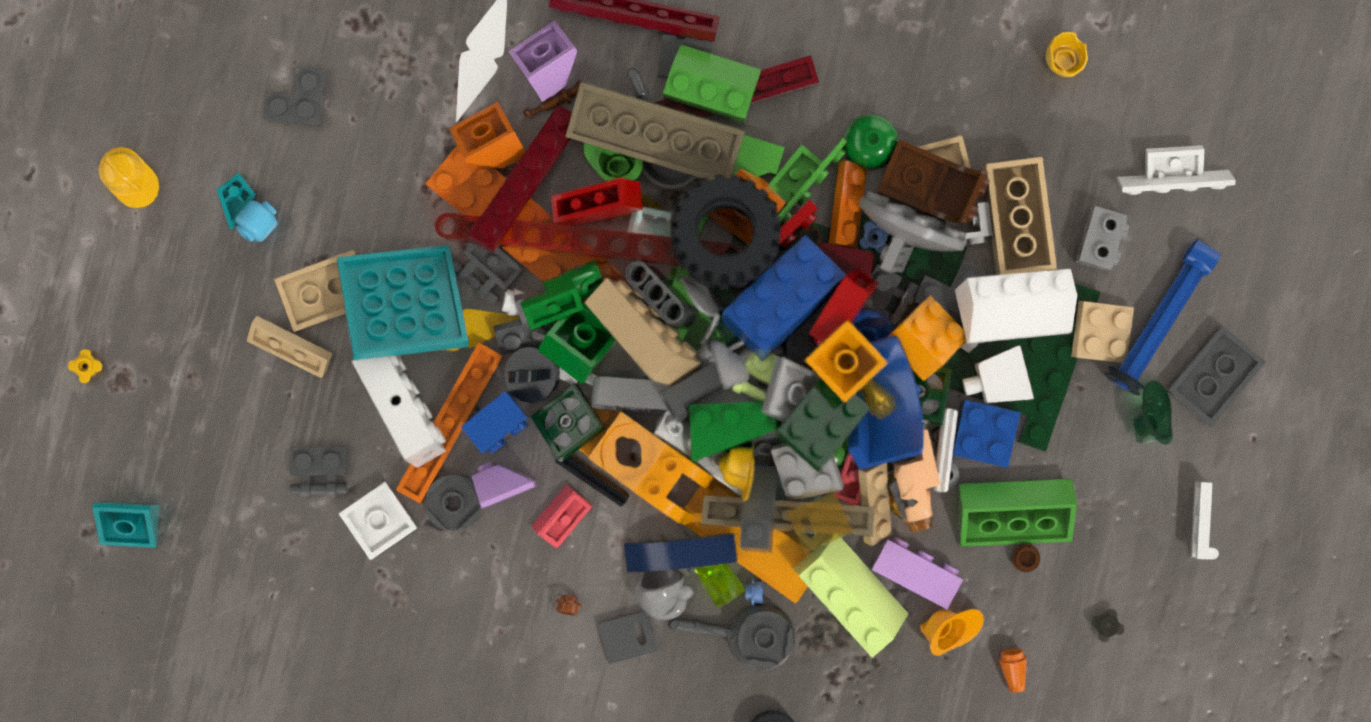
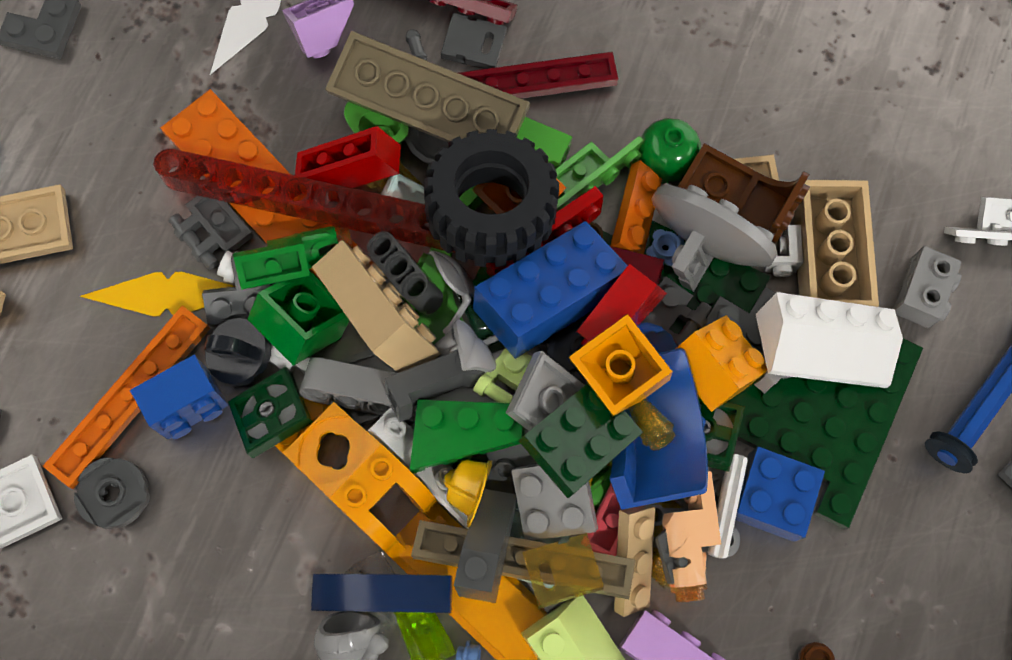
camera: 10 degrees right, 15 degrees down
teal plate [337,245,468,361] -> none
white brick [352,355,446,468] -> none
orange slope [449,101,526,169] -> none
dark red plate [468,105,572,253] -> none
lavender slope [471,462,538,508] -> none
reddish brown piece [523,80,582,118] -> none
coral slope [532,484,593,549] -> none
black axle [555,455,630,507] -> none
dark orange plate [555,595,582,616] -> none
bright green slope [663,45,761,124] -> none
bright green slope [958,479,1077,547] -> none
white torso [962,346,1033,403] -> none
yellow hair [1045,32,1088,78] -> none
tan plate [1071,301,1134,363] -> none
clear green piece [1131,381,1173,445] -> none

